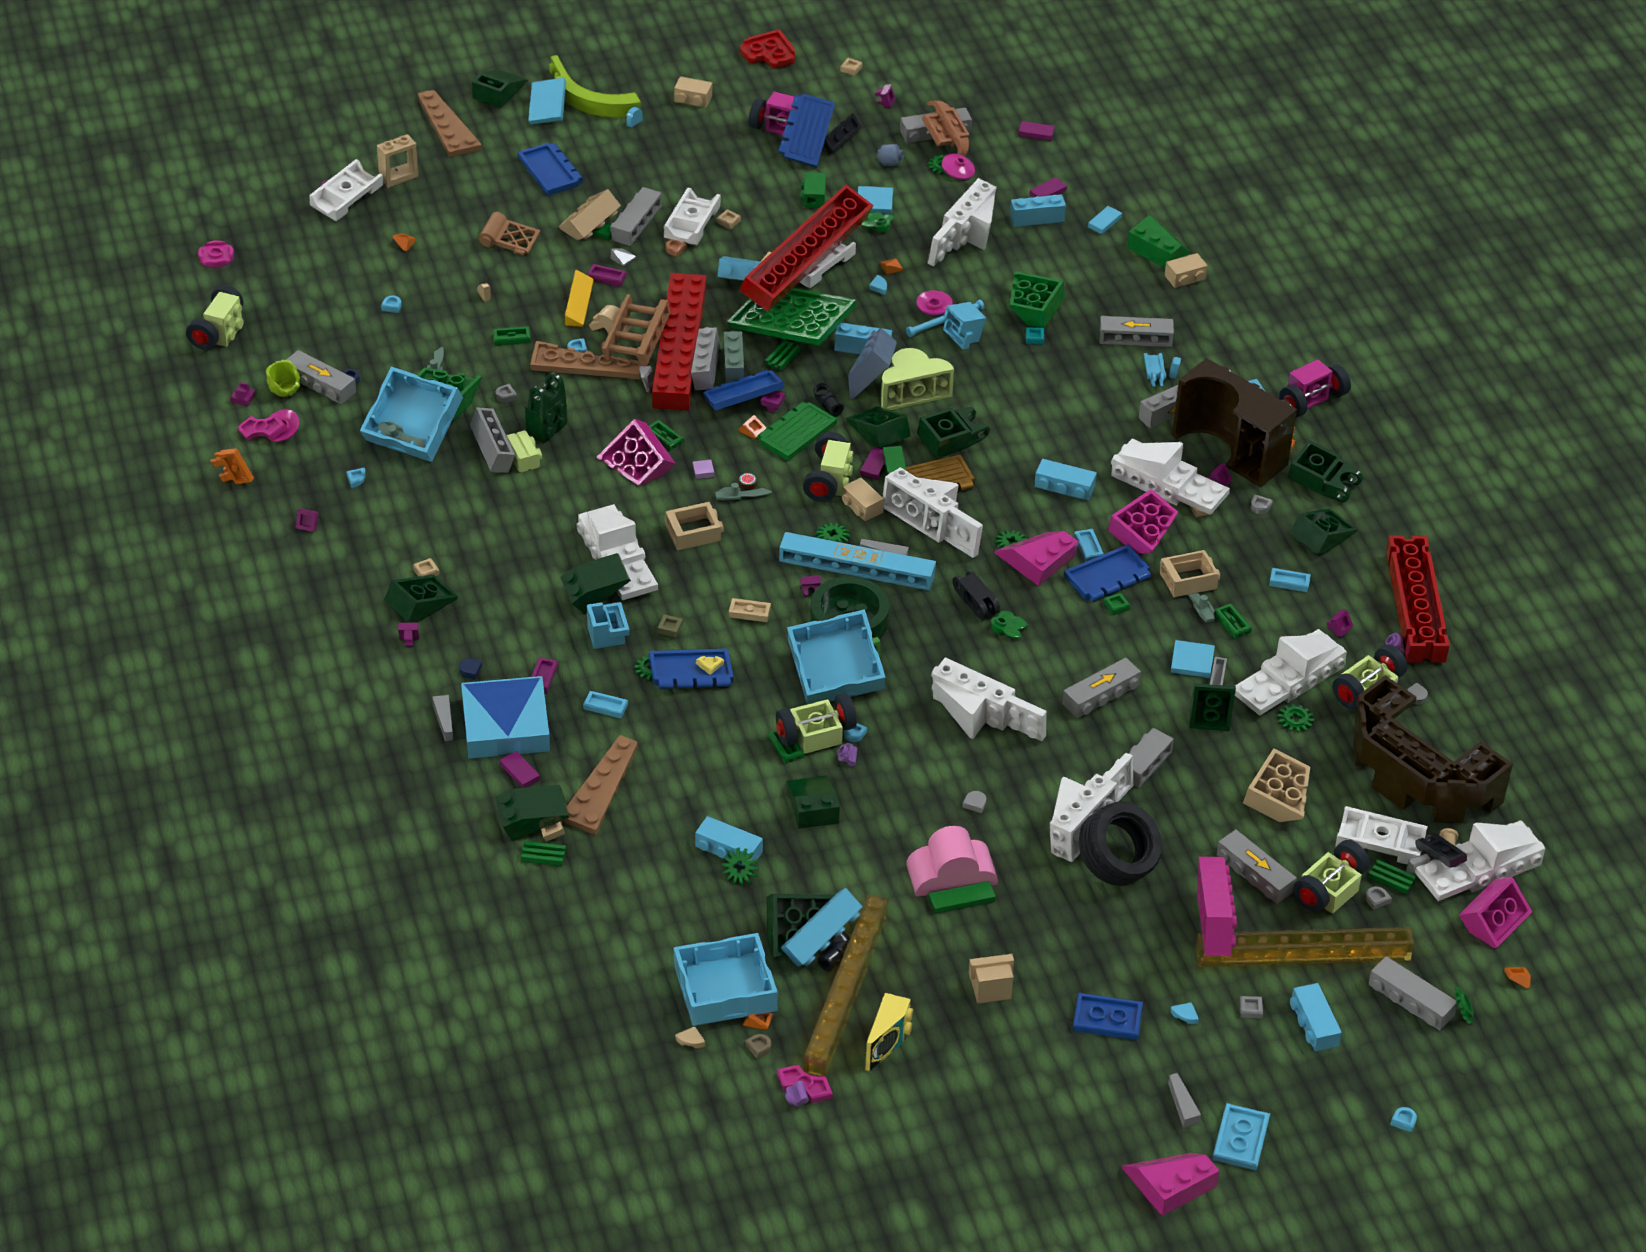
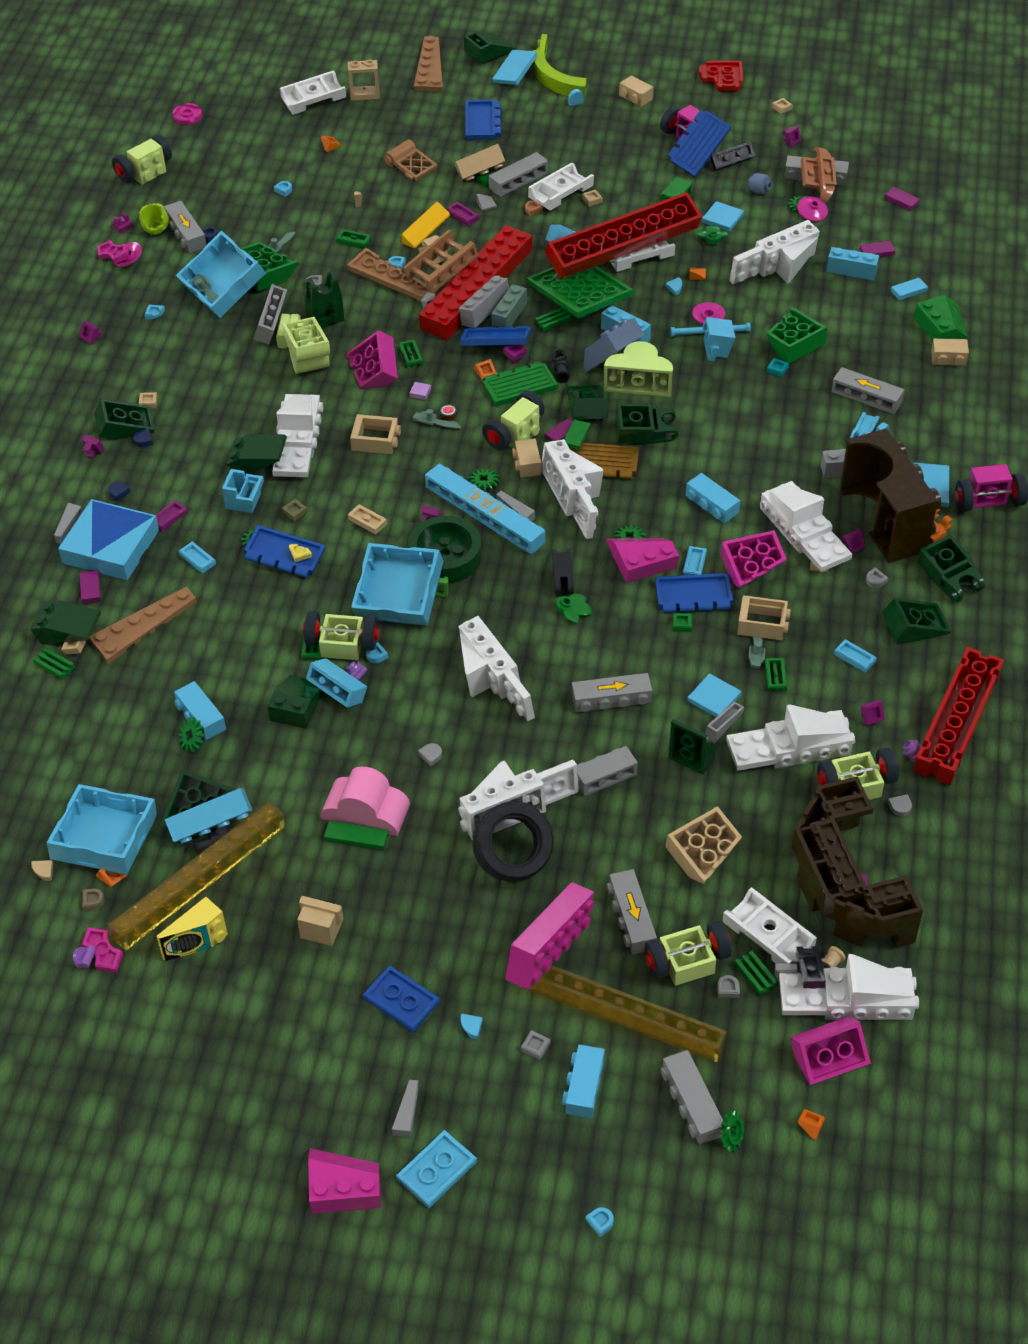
camera: 30 degrees right, 5 degrees up
orange plate [210,448,254,484] -> none
green gear [1278,704,1314,732] -> none
none -> dark blue tile [133,429,153,447]
none -> yellowish green brick [282,317,330,374]
none -> medium azure brick [306,658,367,708]

